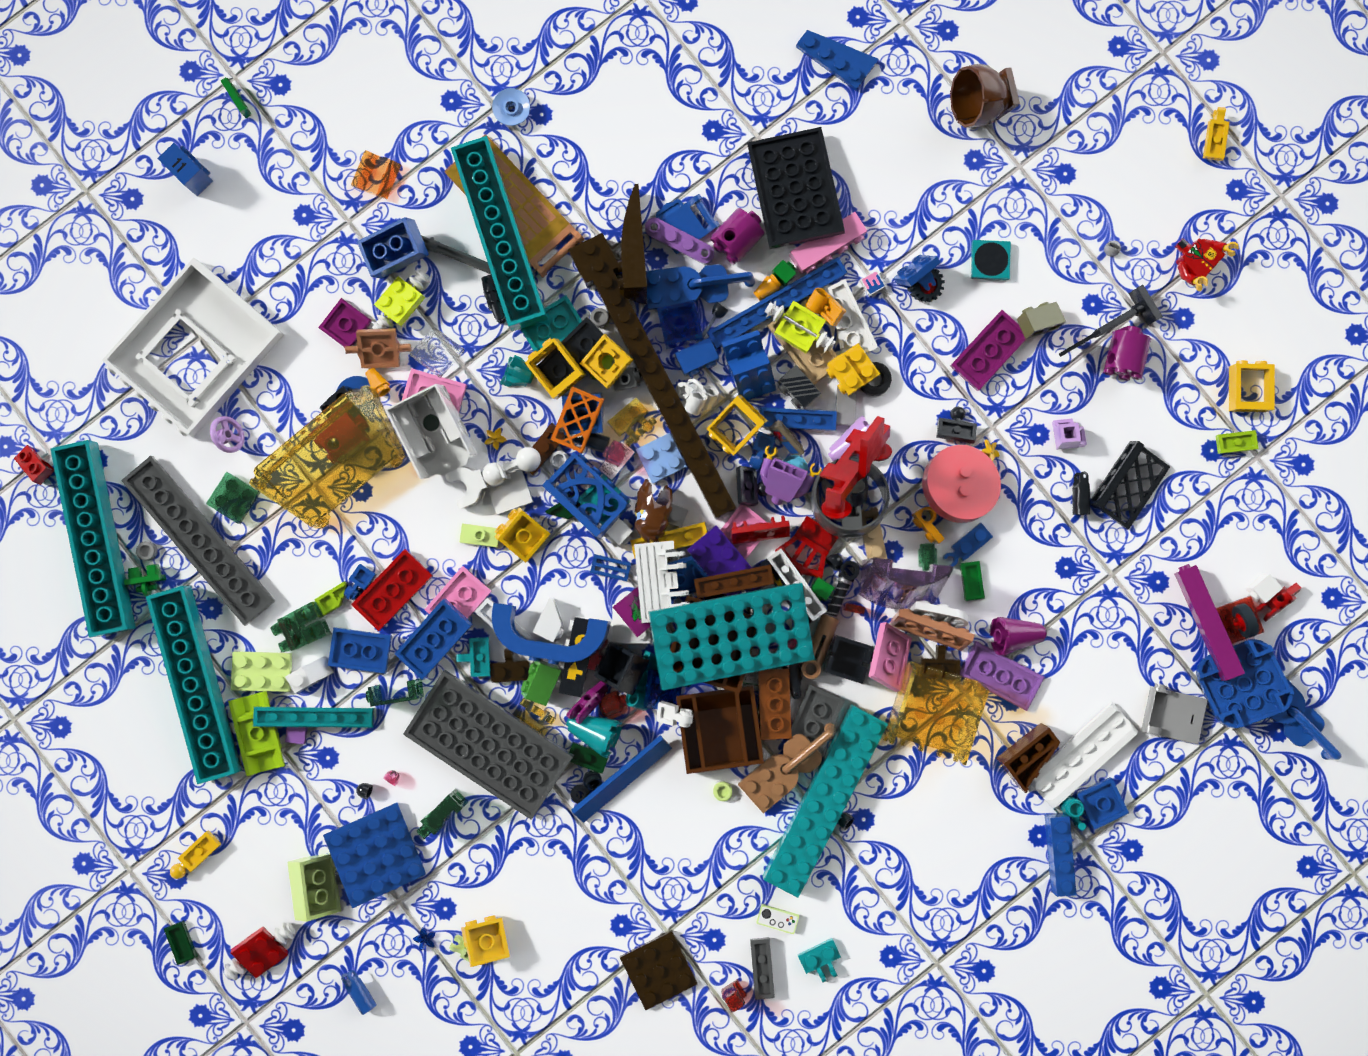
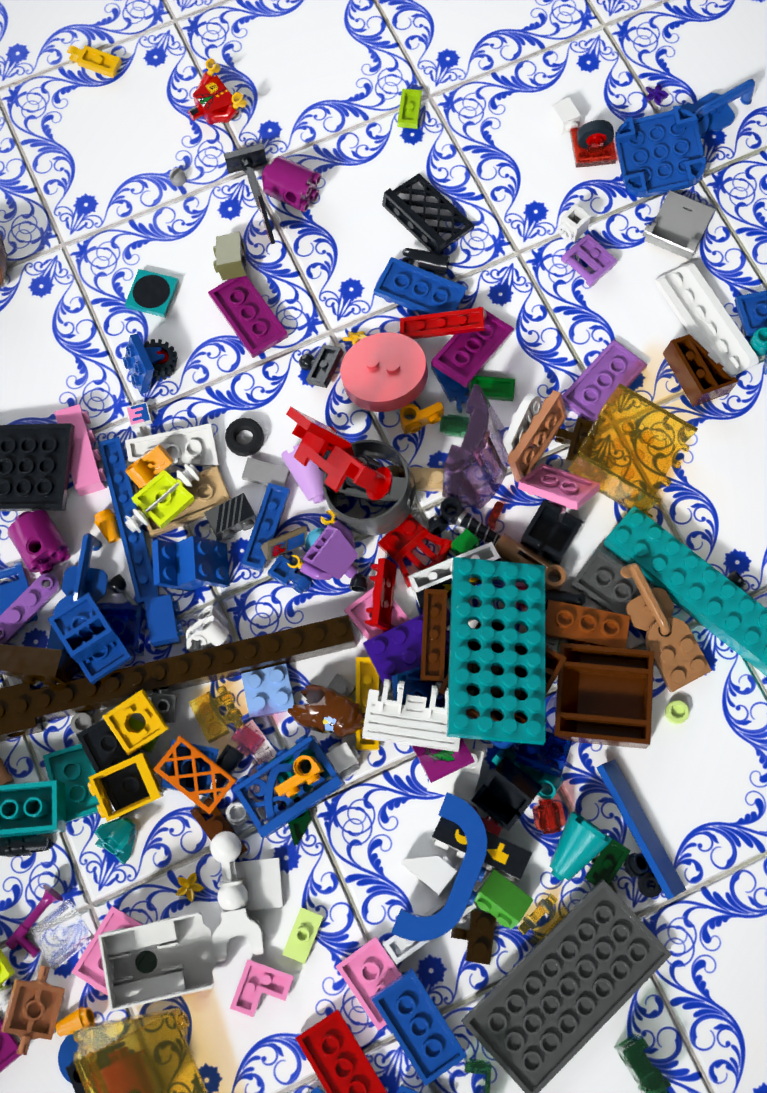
camera: 70 degrees left, 15 degrees down
teal plate [456,637,491,677] -> none
yellow plate [494,507,550,563] -> none
magenta hinge [566,681,608,724] -> none
blue tile [590,554,632,581] -> none
white plate [656,701,693,727] -> none
yellow window [706,394,768,456] -> none
black plate [736,466,768,507] -> none
green plate [771,260,797,287] -> none
yellow plate [826,343,880,397] -> none
magenta cone [989,617,1047,655] -> none
lavender brick [1052,418,1087,450] -> none
magenta brick [1174,564,1245,681] -> none
yellow window [1229,360,1275,412] -> none
red hinge [1254,582,1302,622] -> none
none -> magenta piece [5,884,63,958]
none -> blue bracket [48,593,133,685]
none -> bright pink plate [230,959,295,1017]
none -> light orange plate [275,755,324,798]
none -> black hinge [349,574,368,592]
none -> blue plate [373,257,467,315]
none -> red hinge [400,307,487,340]
none -> magenta plate [431,306,514,388]
none -> white brick [558,204,591,243]
none -> medium lavender plate [561,234,618,287]
none -> dark purple plant [645,84,669,106]

